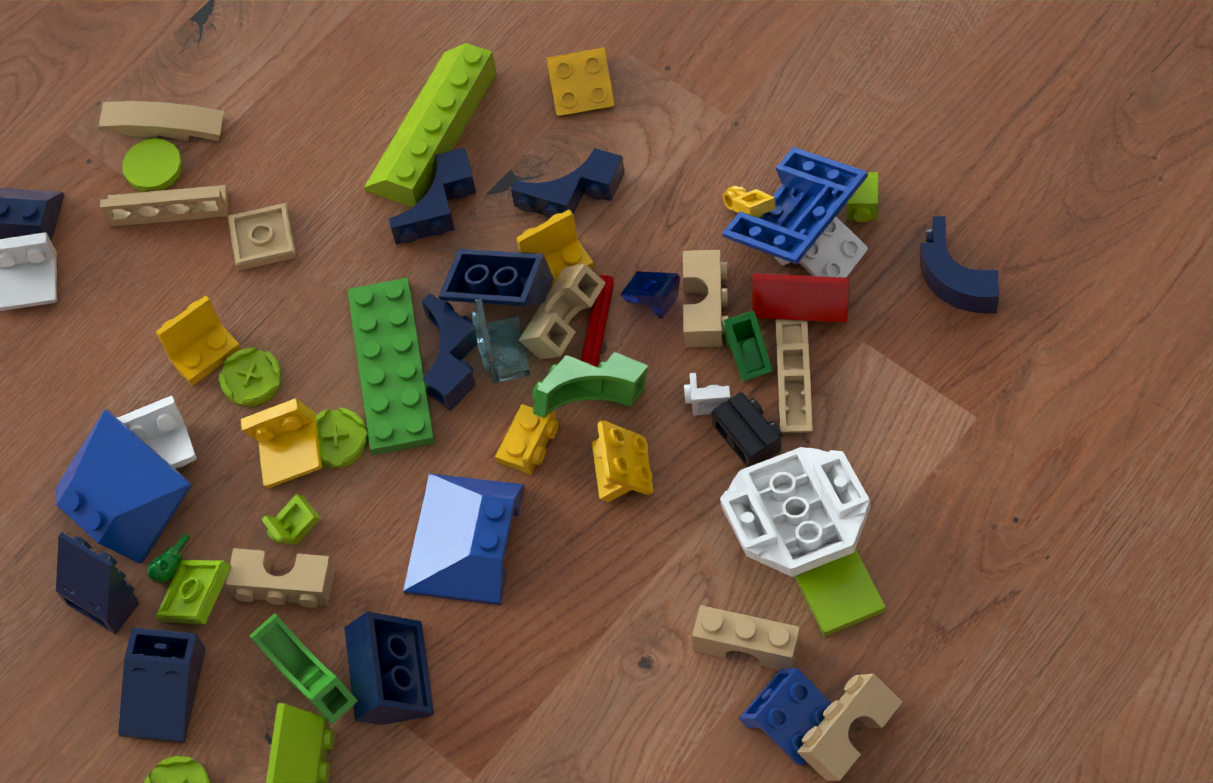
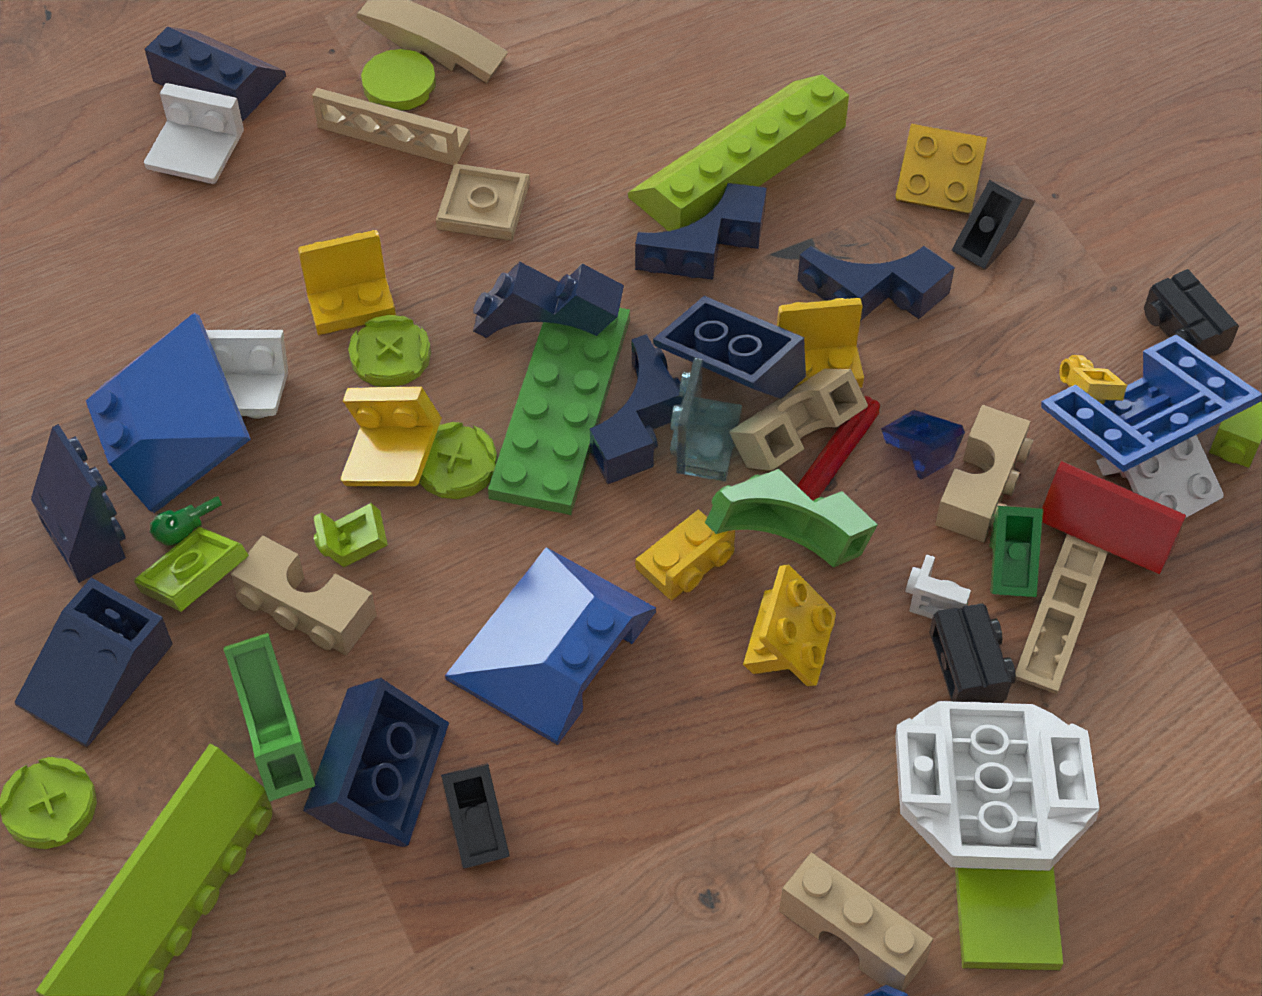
camera: 15 degrees right, 5 degrees down
none -> black slope [441,763,510,869]
none -> dark blue arch [473,261,624,338]
none -> black slope [952,180,1035,269]
none -> black brick [1144,269,1239,357]

